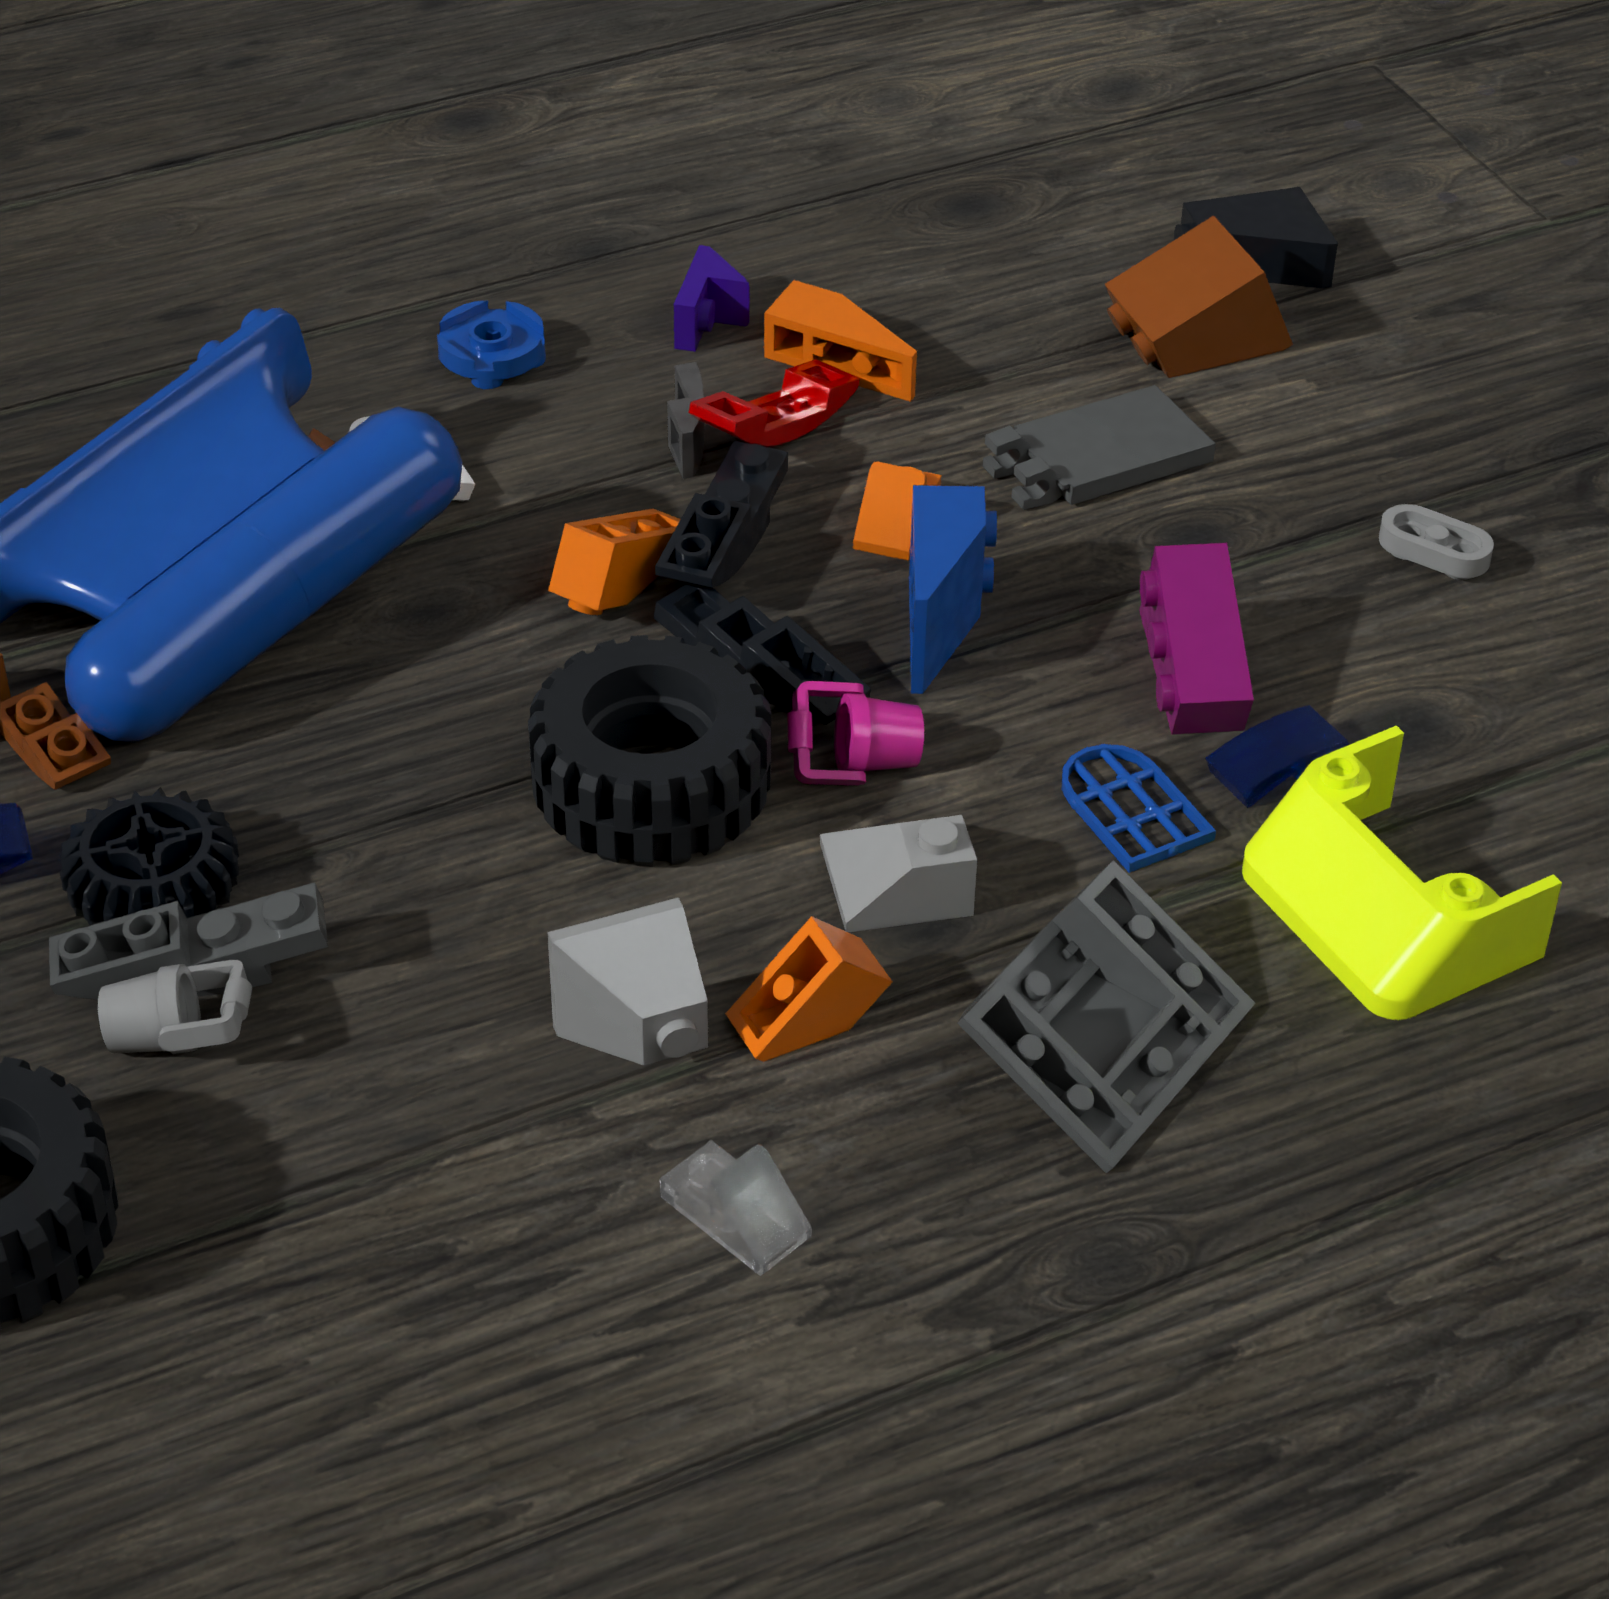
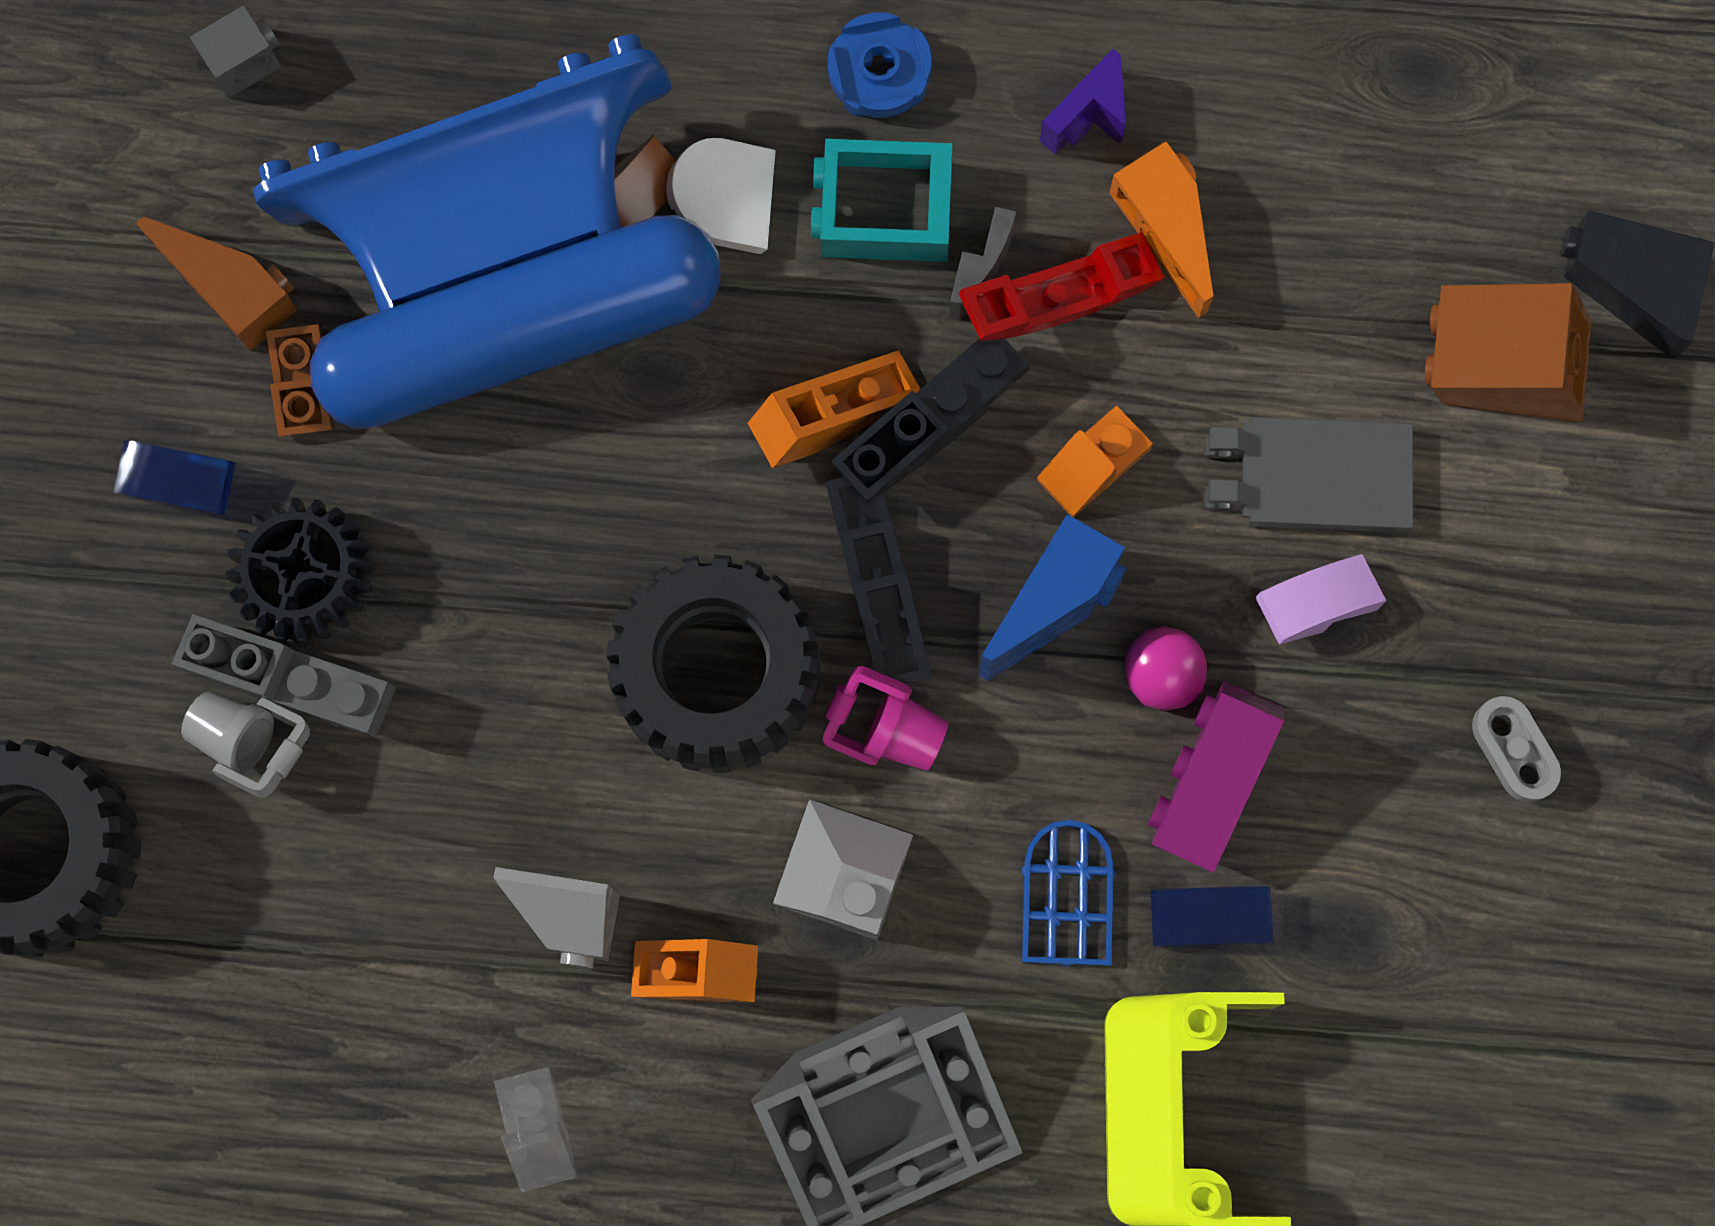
camera: 35 degrees right, 35 degrees up
none -> teal window [811,139,952,262]
none -> dark pink hair [1124,626,1207,711]
none -> lavender slope [1256,554,1386,645]

